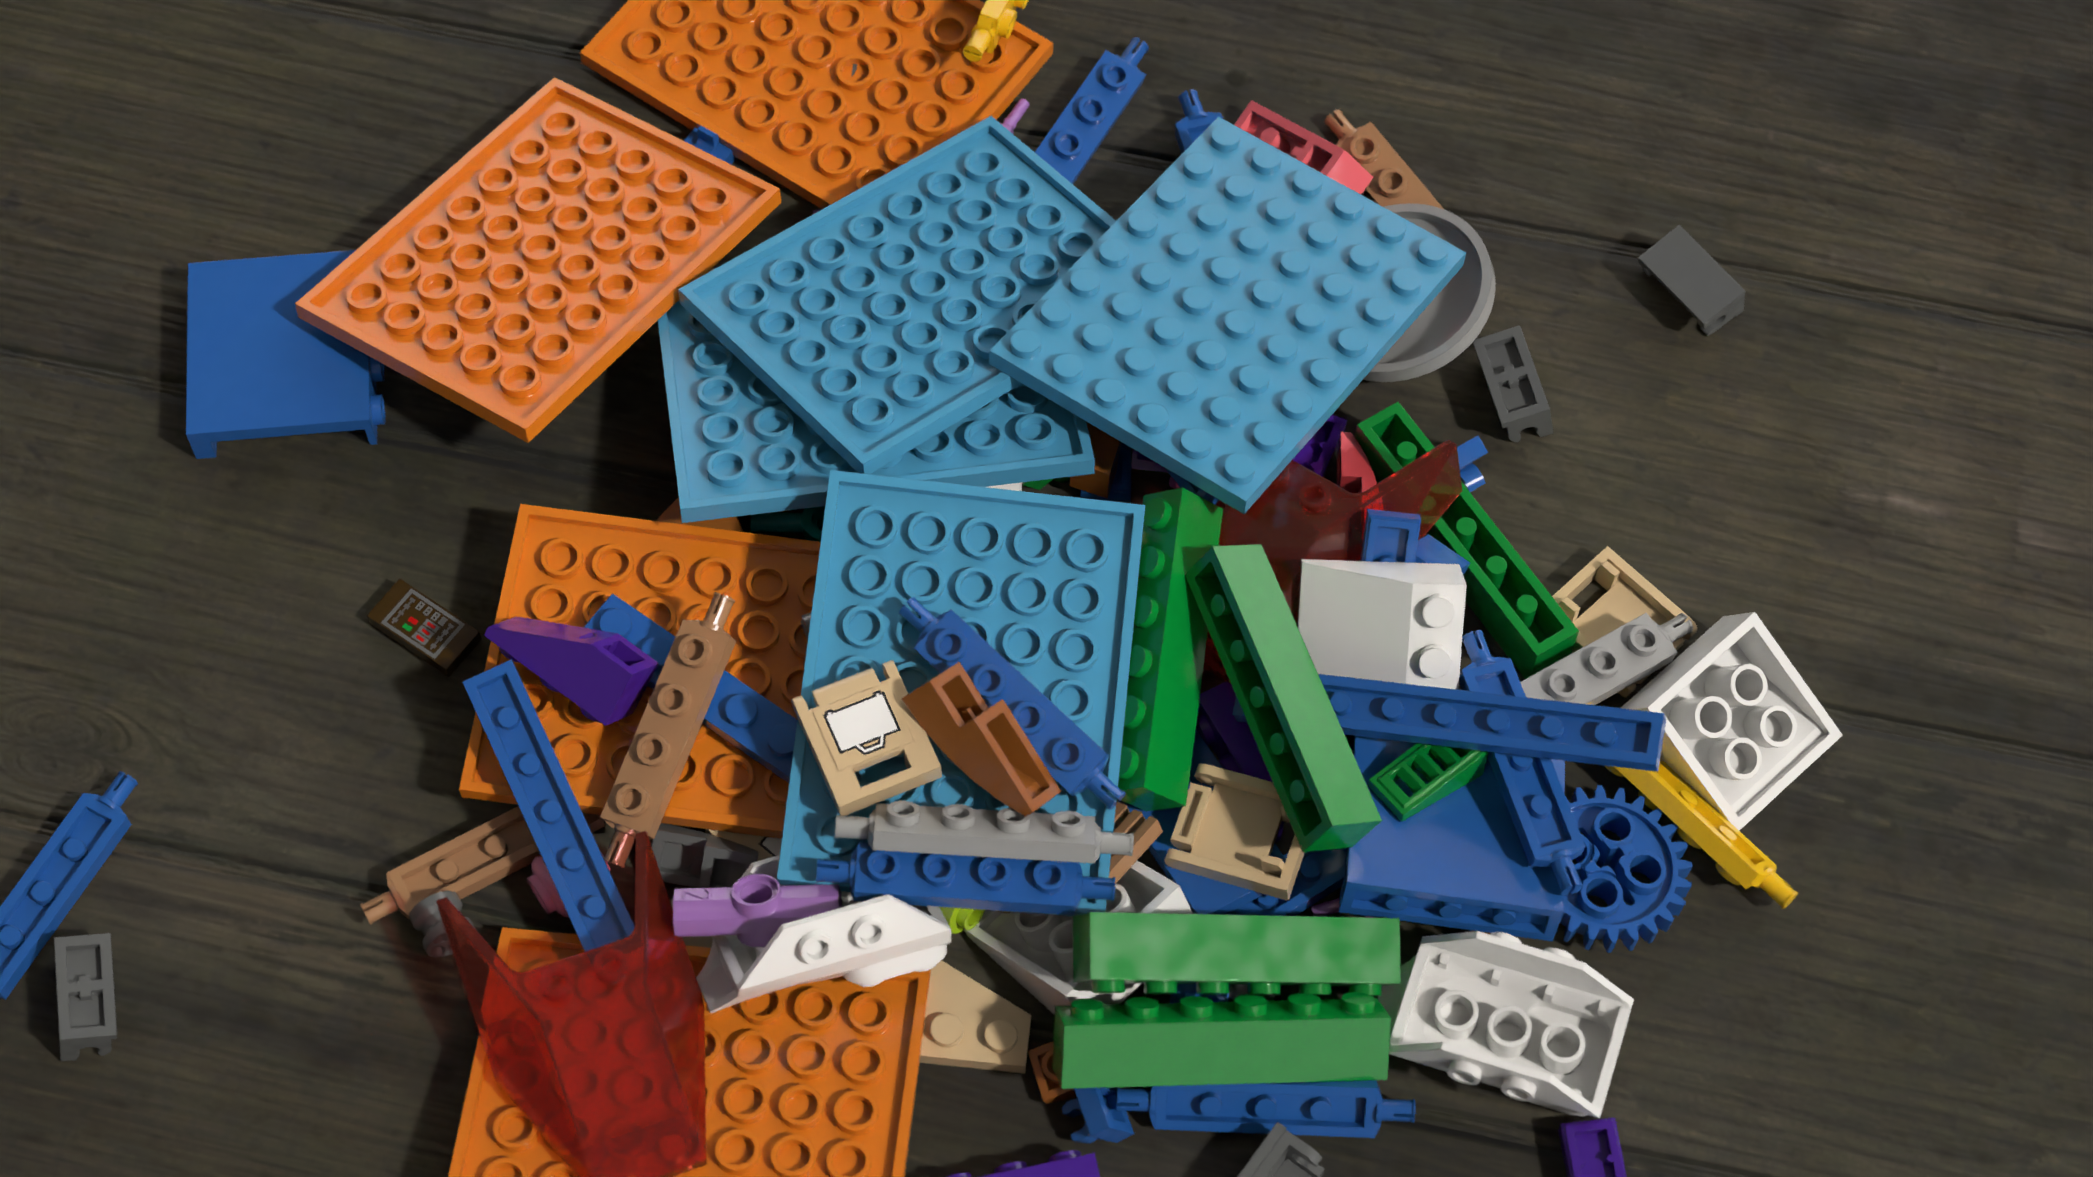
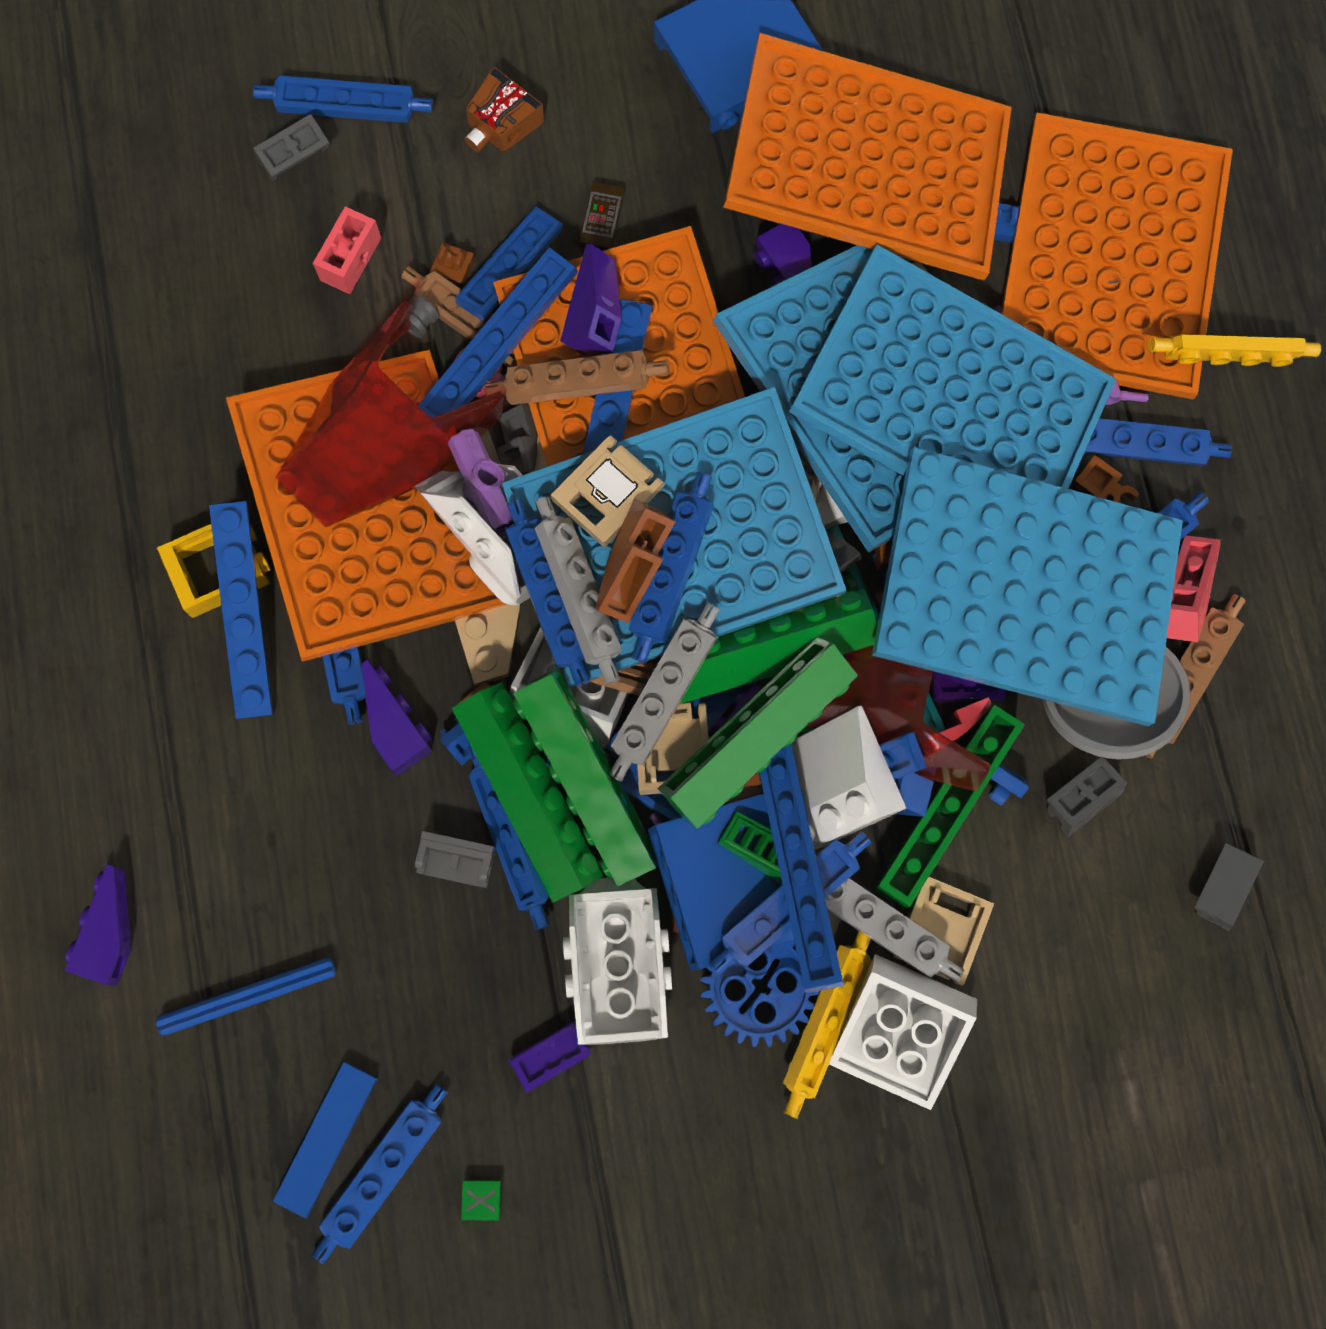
camera: 65 degrees right, 15 degrees up
none -> coral brick [313,206,382,294]
none -> dark orange tile [430,242,475,288]
none -> blue tile [456,206,563,322]
none -> torso [464,67,544,153]
none -> light grey plate [609,602,721,781]
none -> dark purple slope [754,224,812,286]
none -> dark orange plate [1072,455,1139,504]

